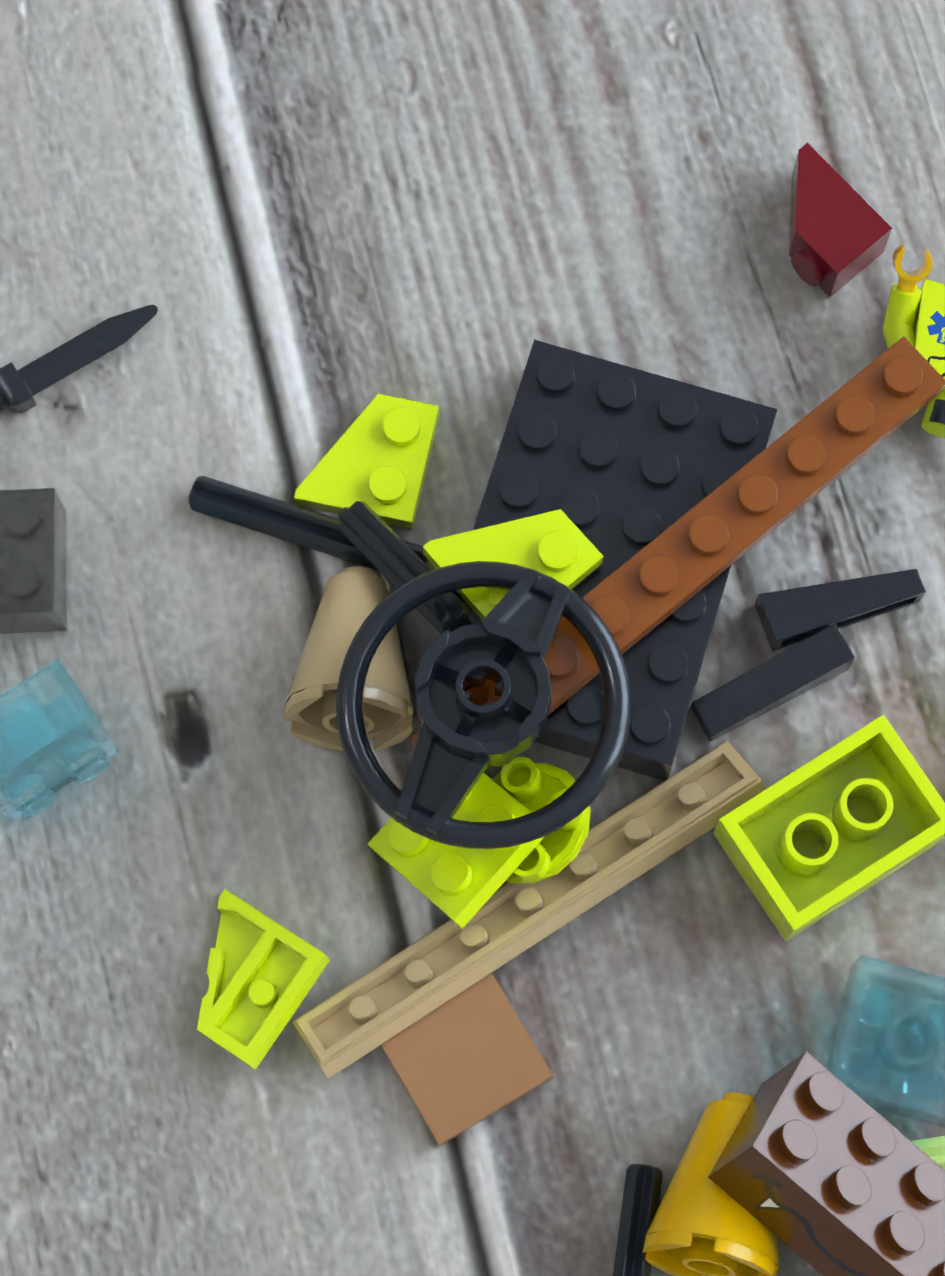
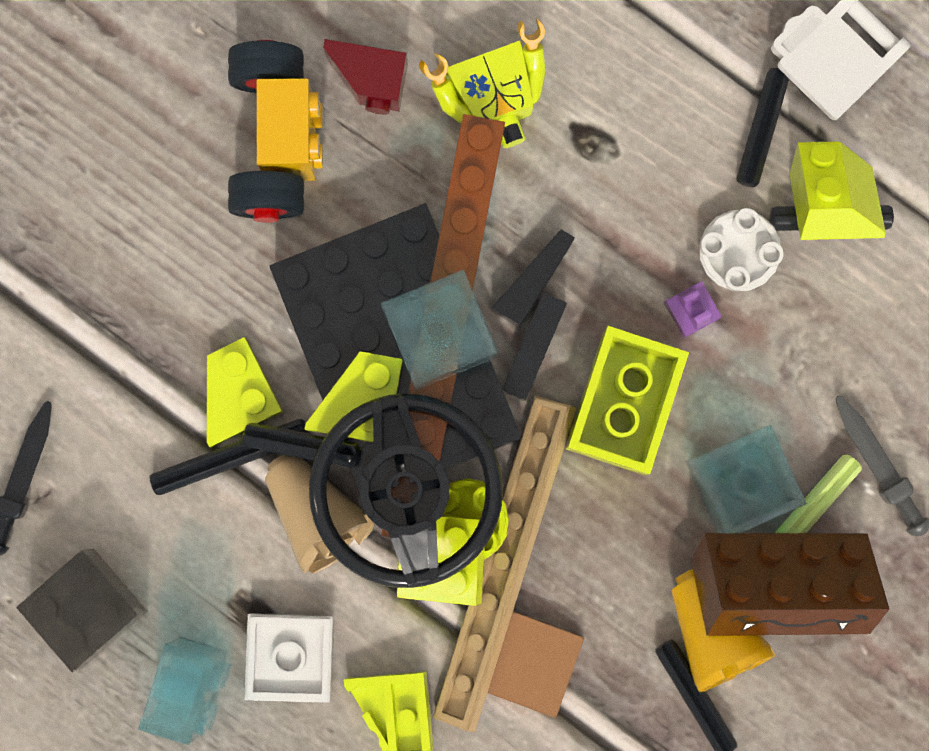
camera: 45 degrees left, 10 degrees up
none -> brick [228,40,323,223]
none -> white plate [245,613,334,703]
none -> clear light blue brick [381,270,498,390]

